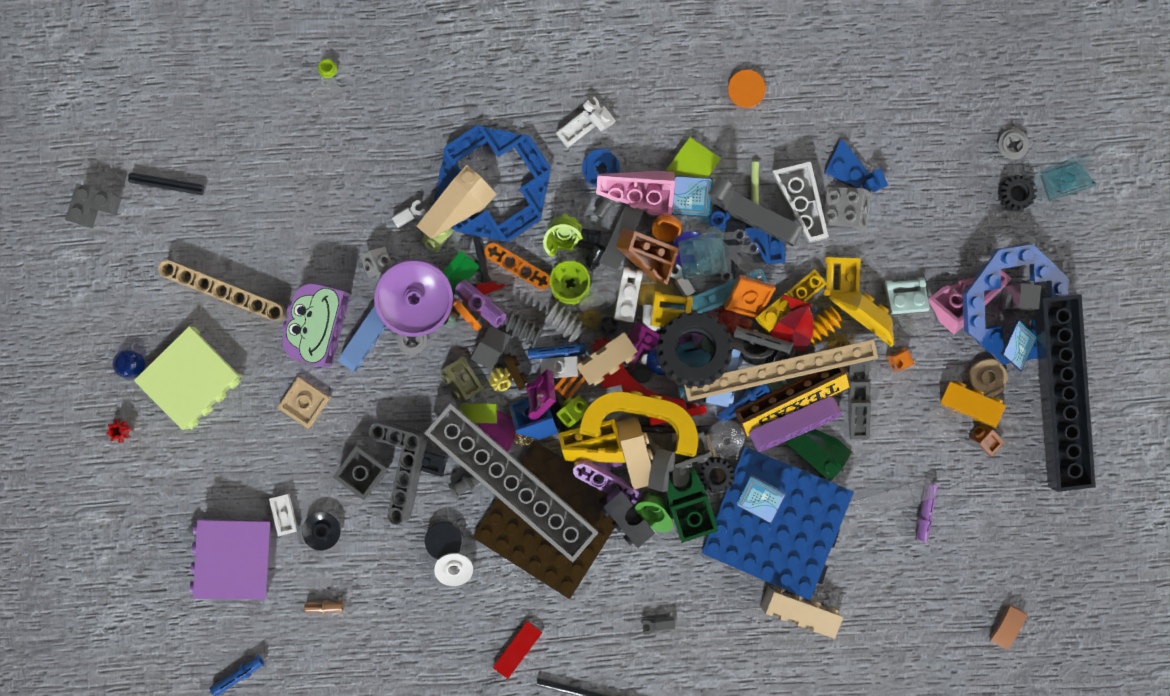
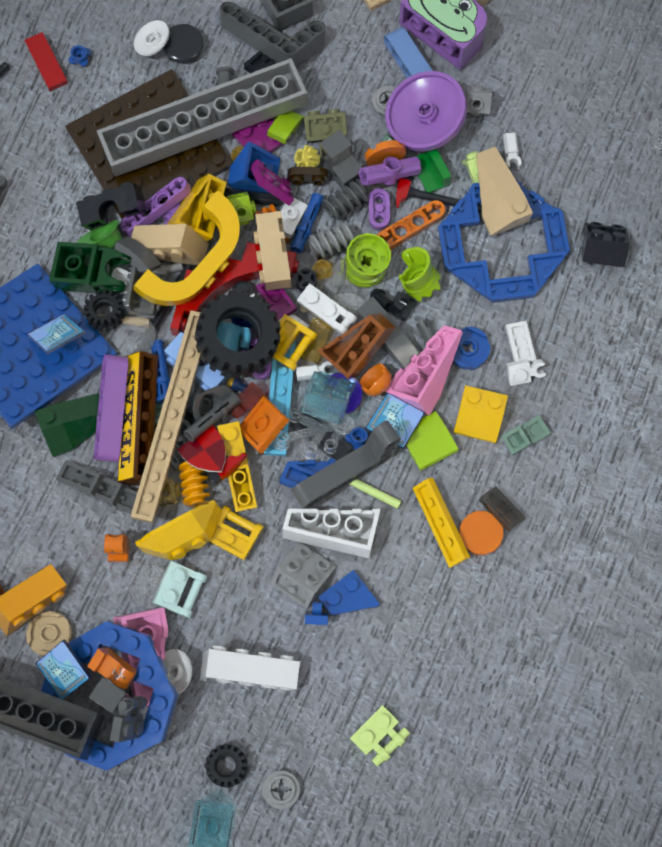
camera: 120 degrees right, 15 degrees down
none -> blue plate [68,45,91,67]
none -> orange leg [87,648,137,689]
none -> dark grey plate [110,696,148,742]
none -> white dish [163,649,192,695]
none -> white wedge [199,646,300,691]
none -> yellowish green plate [350,705,410,767]
none -> medium lavender plate [369,189,390,230]
none -> yellow plate [413,477,470,568]
none -> yellow slope [454,385,508,443]
none -> clear smoke plate [479,486,526,532]
none -> sand green slope [501,415,551,455]
none -> black slope [581,222,630,267]

